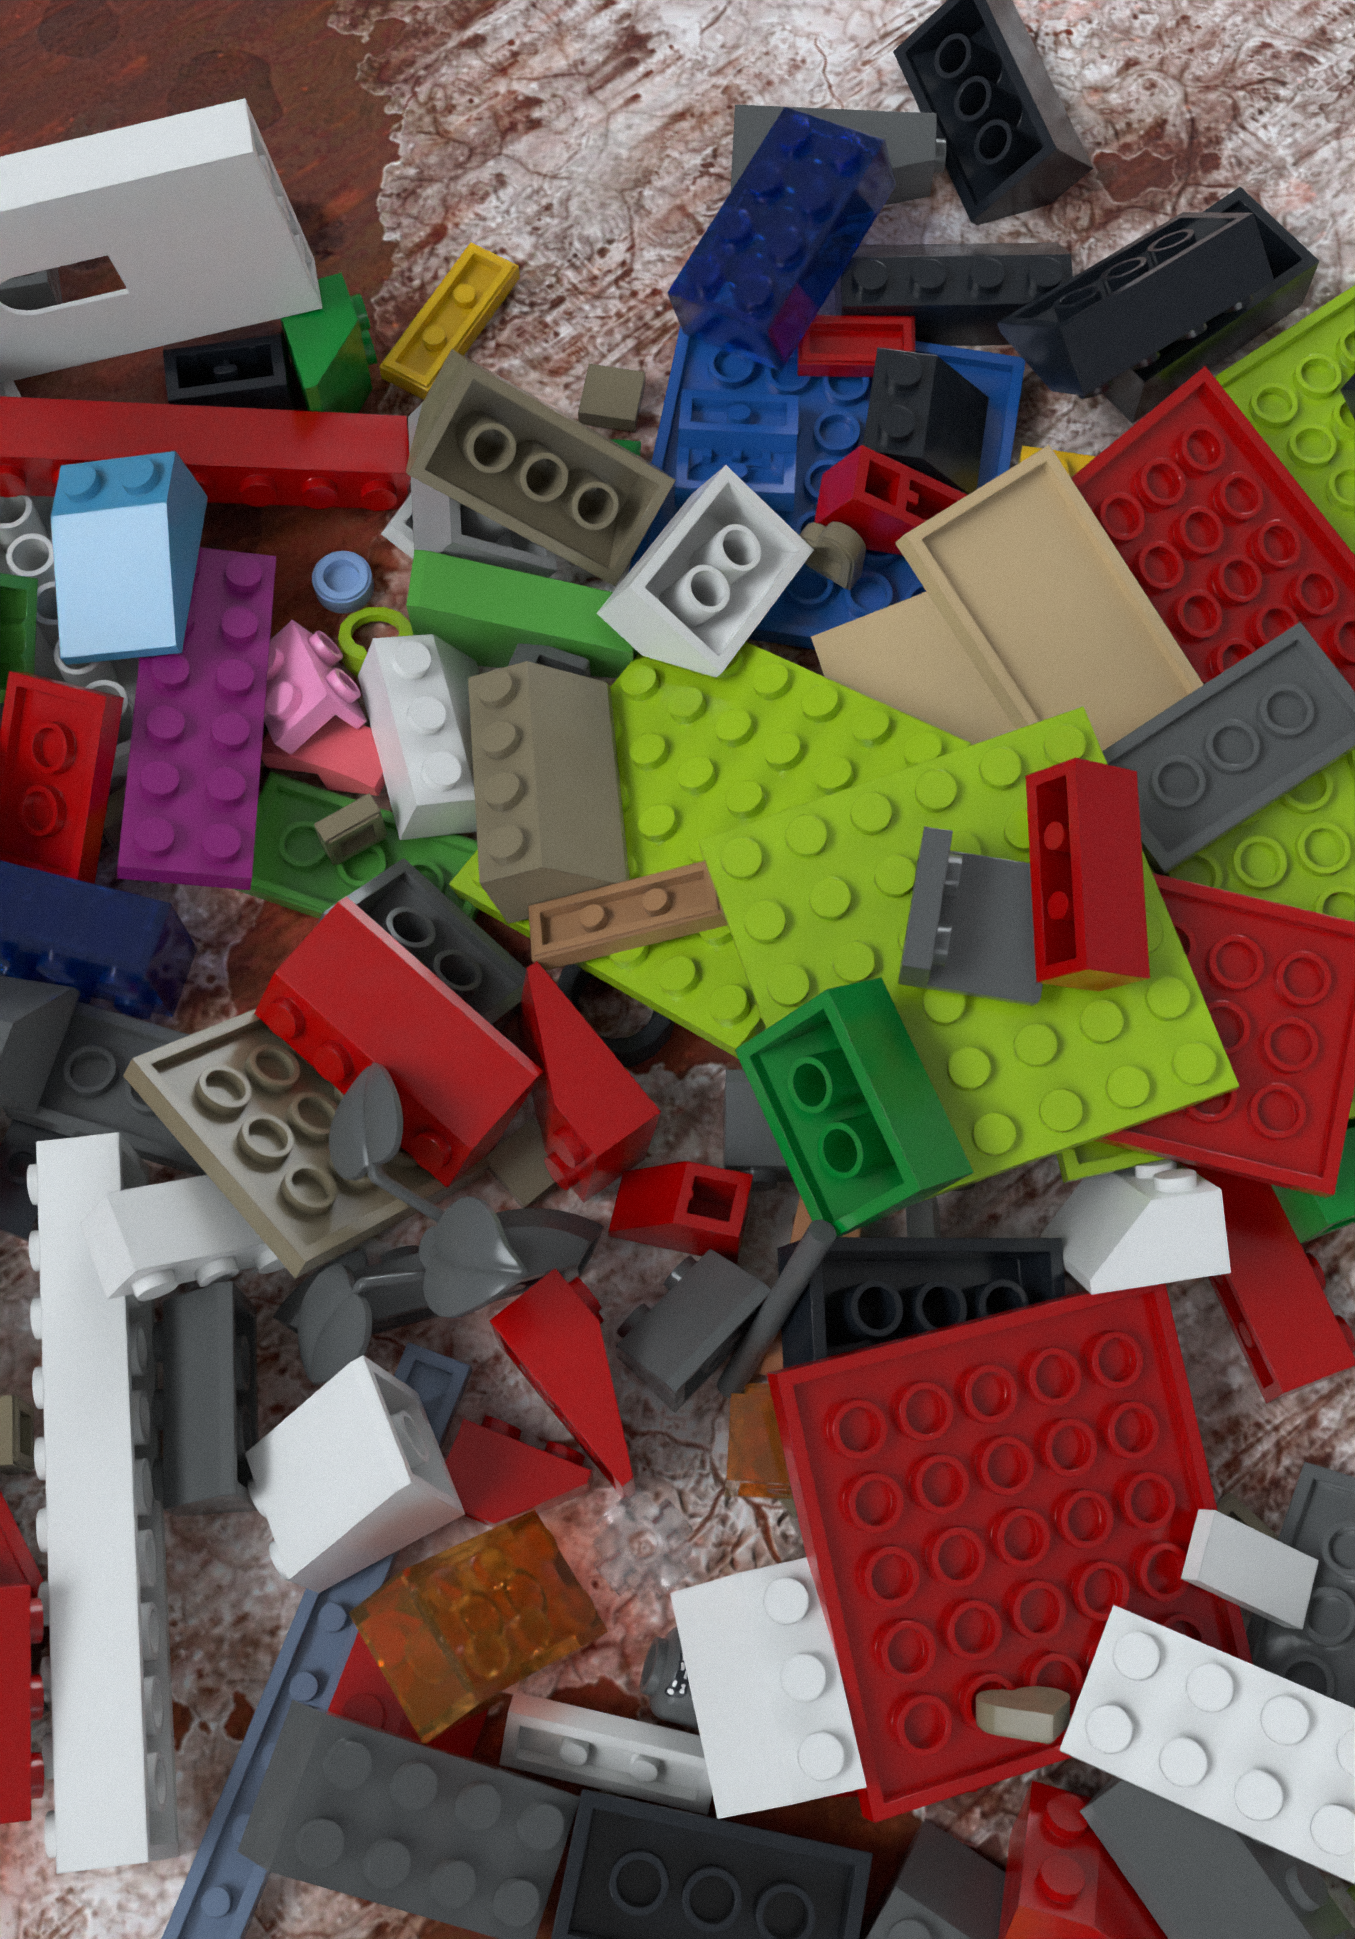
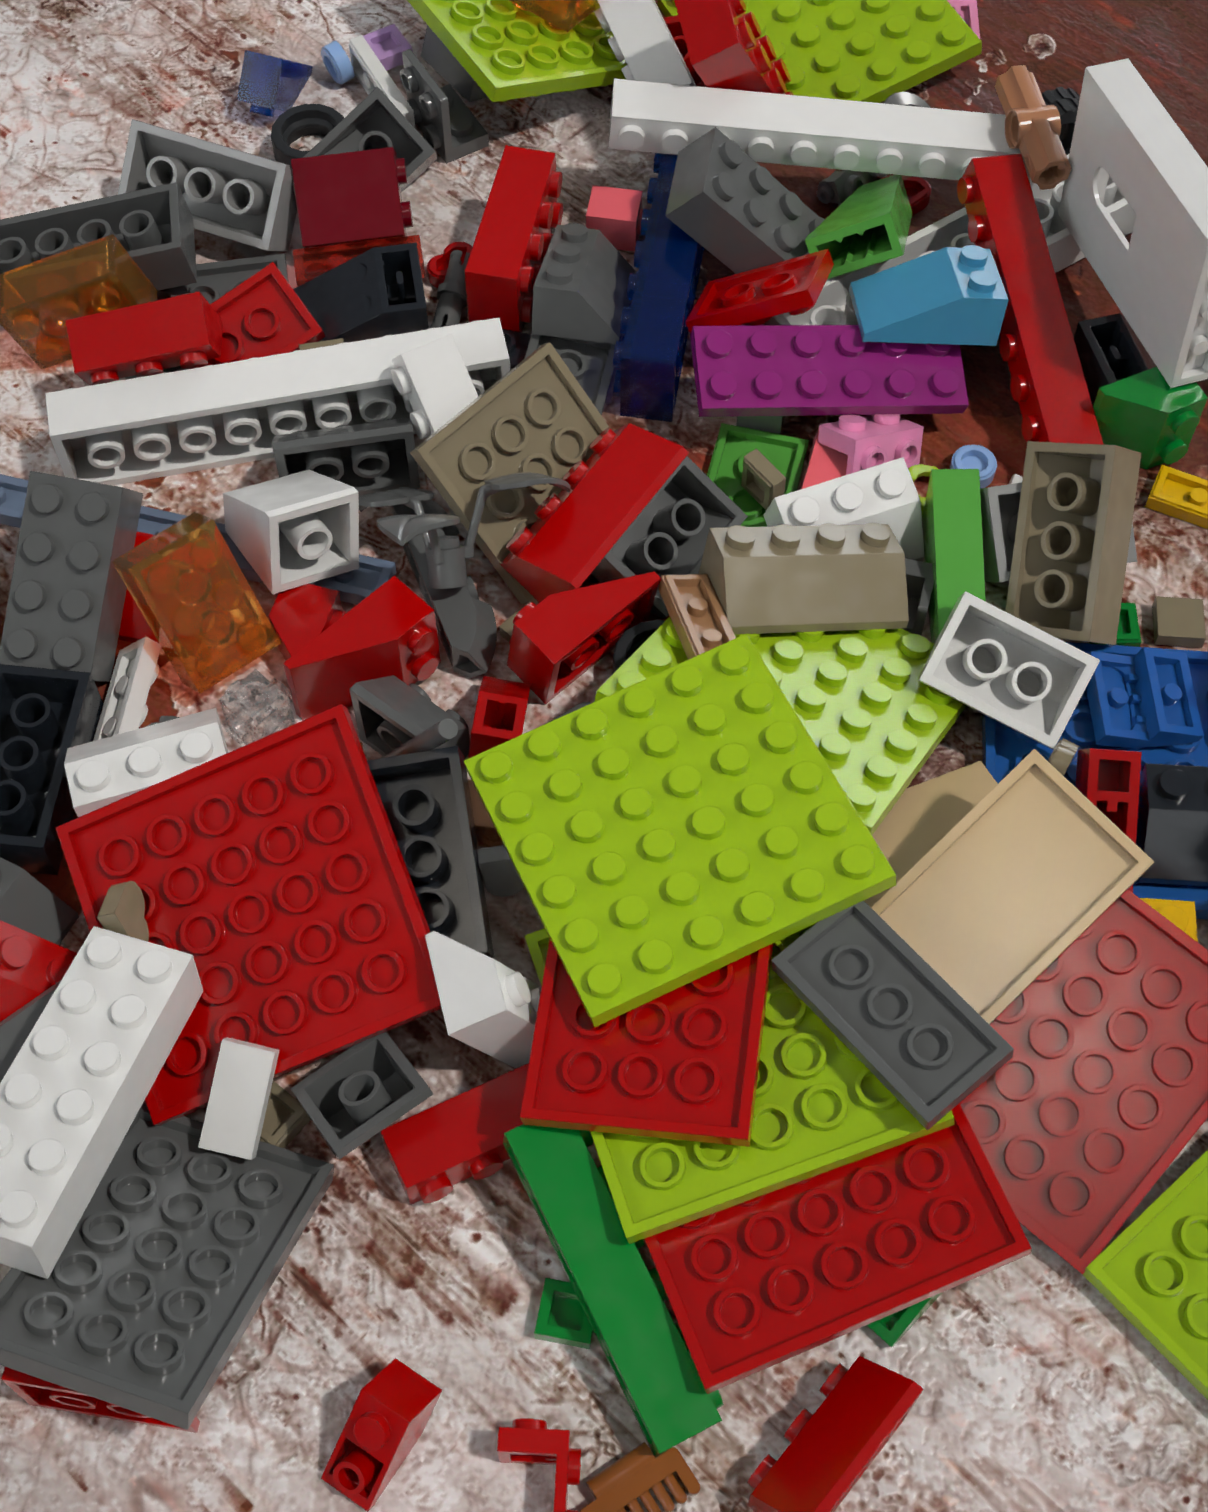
camera: 85 degrees right, 10 degrees down
green slope [735,977,974,1239] -> none
dark grey bracket [898,826,1043,1006] -> none
red brick [1025,757,1150,992] -> none
none -> dark grey slope [290,1032,433,1160]

